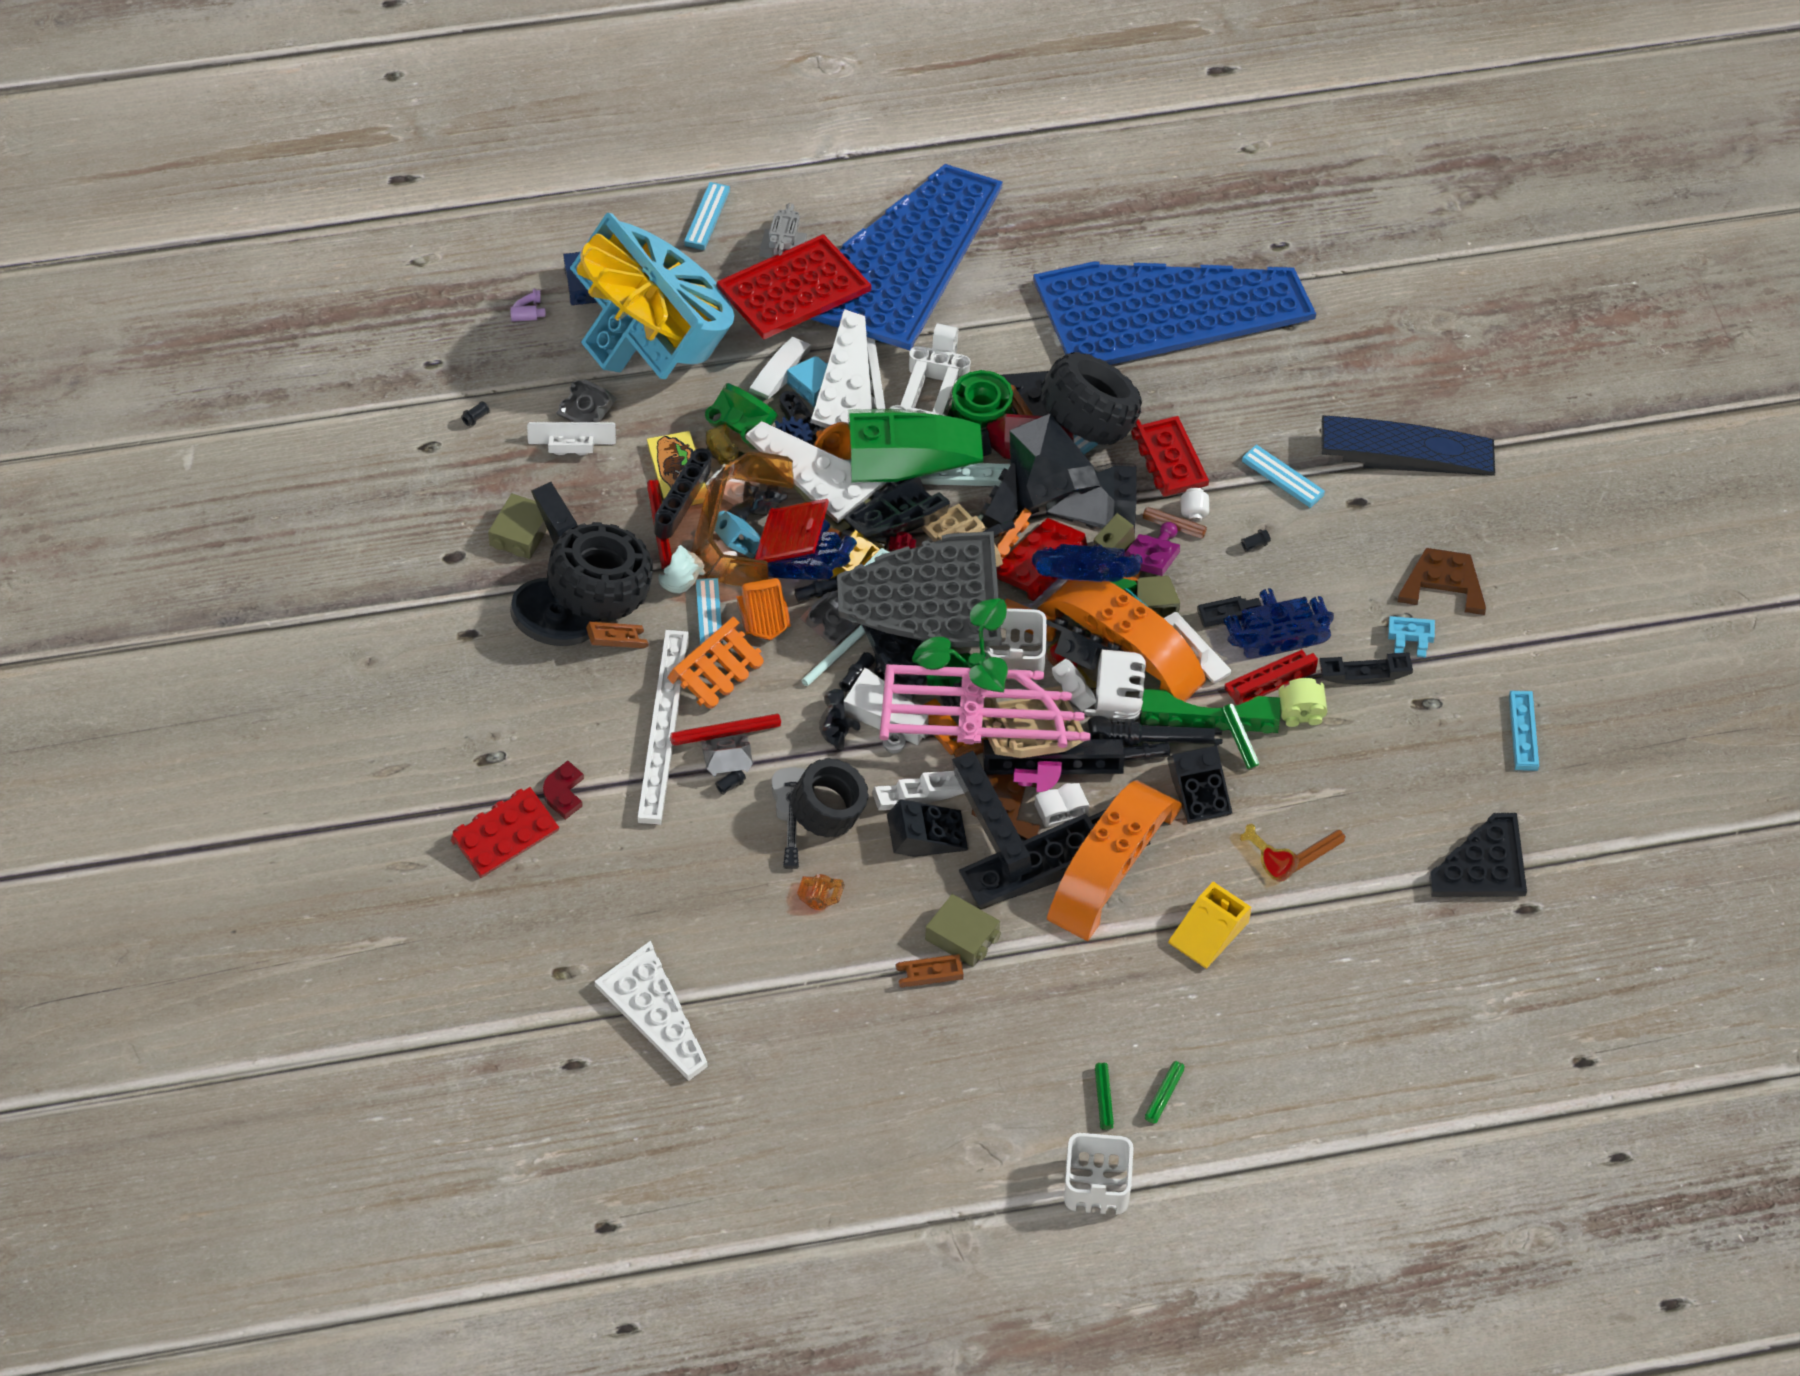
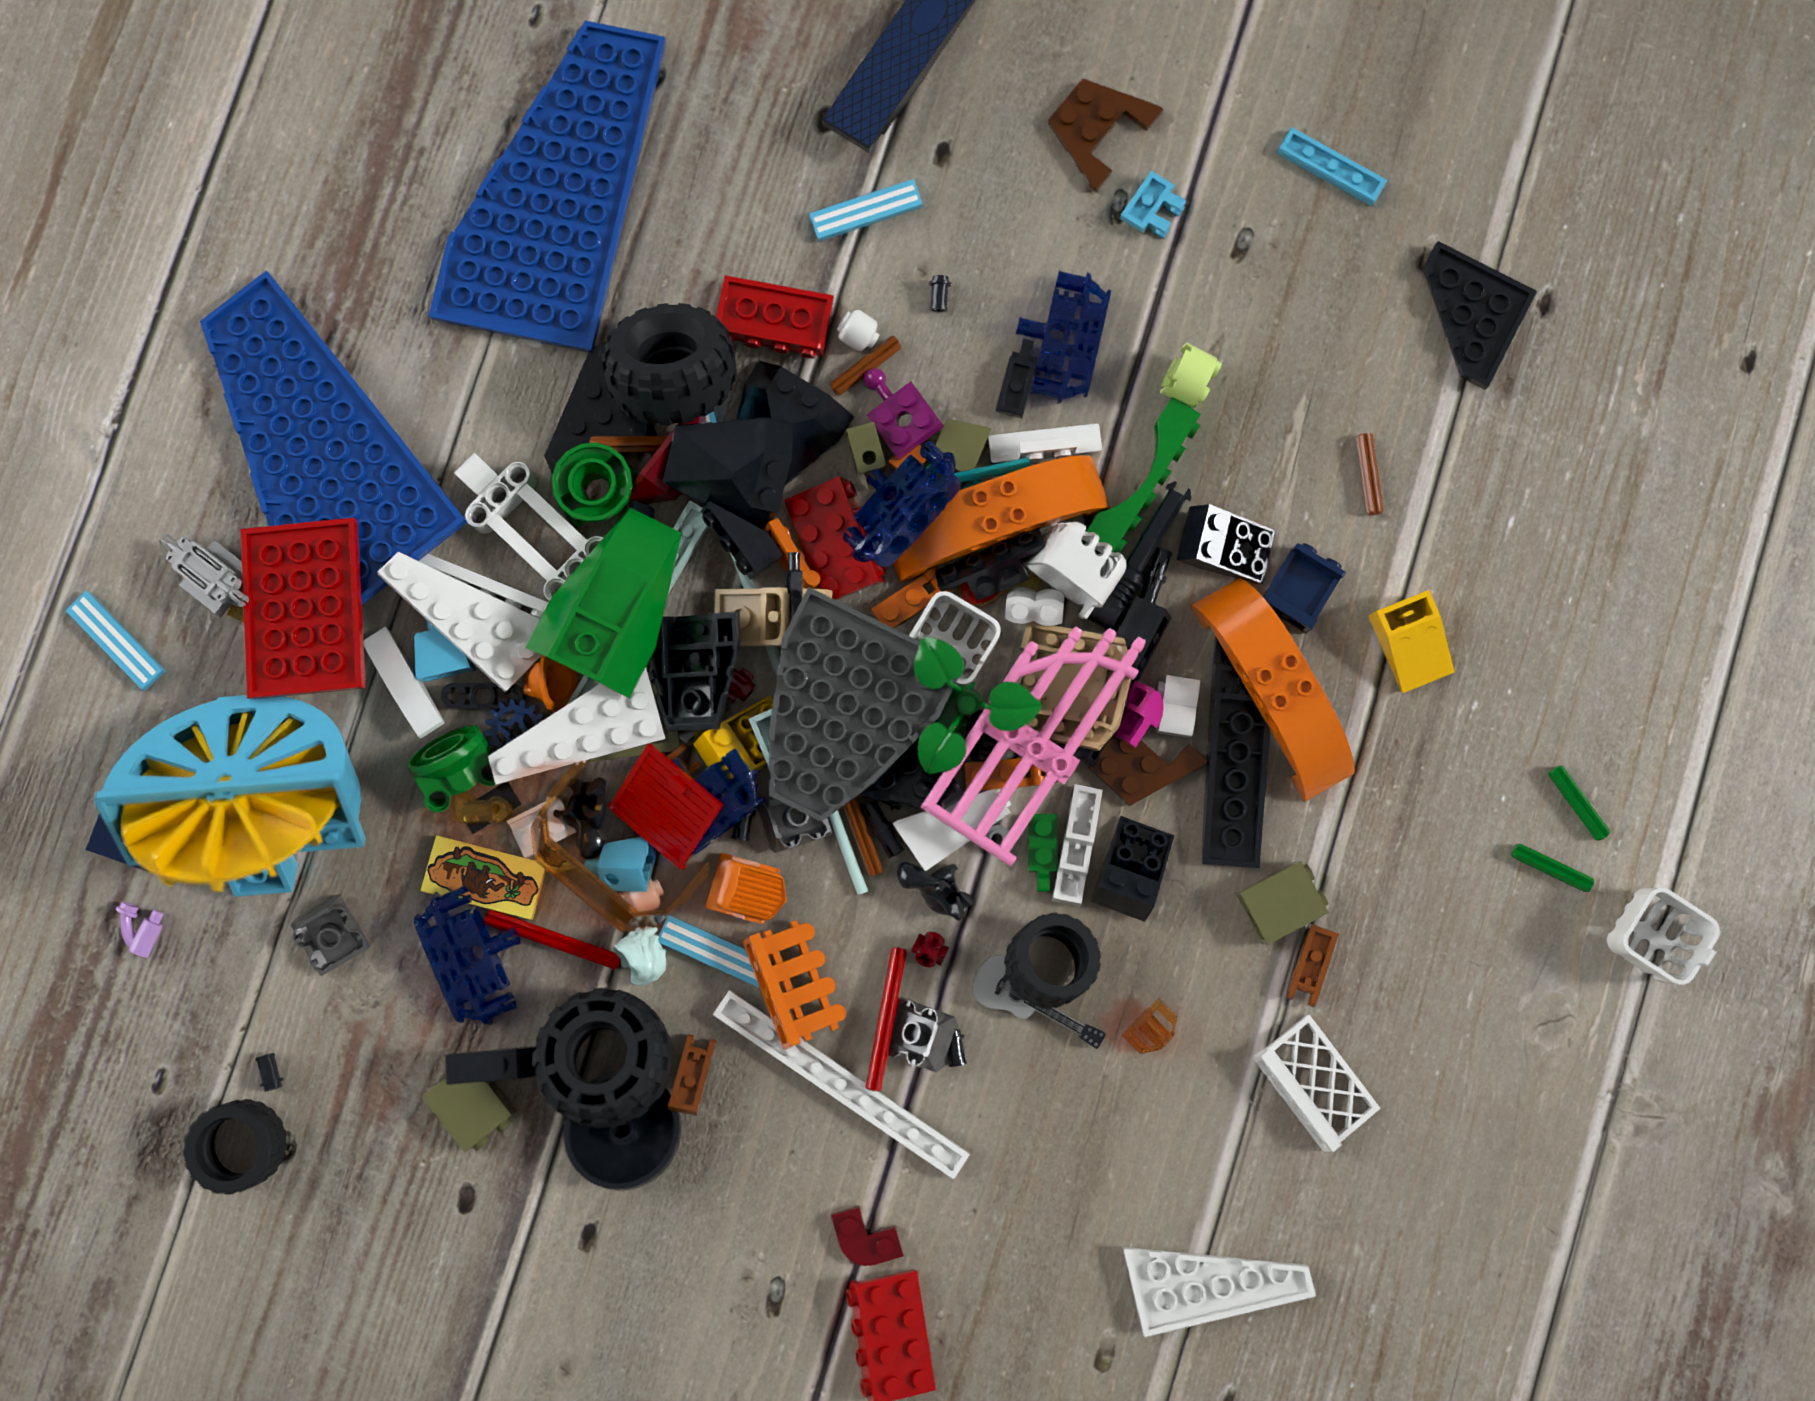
camera: 60 degrees left, 30 degrees up
white bracket [527,422,616,455] -> none
black beam [654,448,712,539] -> none
black brick [952,751,1032,880] -> none
green axle [1221,704,1259,769] -> none
red fence [1224,649,1318,705] -> none
clear yellow piece [1240,824,1299,882] -> none
black slope [1319,652,1413,685] -> none
none -> black tyre [183,1099,287,1195]
none -> clear blue piece [414,885,521,1025]
none -> dark orange axle [843,797,883,876]
none -> dark red gear [911,932,949,968]
none -> green plate [1028,814,1058,892]
none -> white fence [1252,1014,1381,1152]
none -> dark blue panel [1262,543,1346,633]

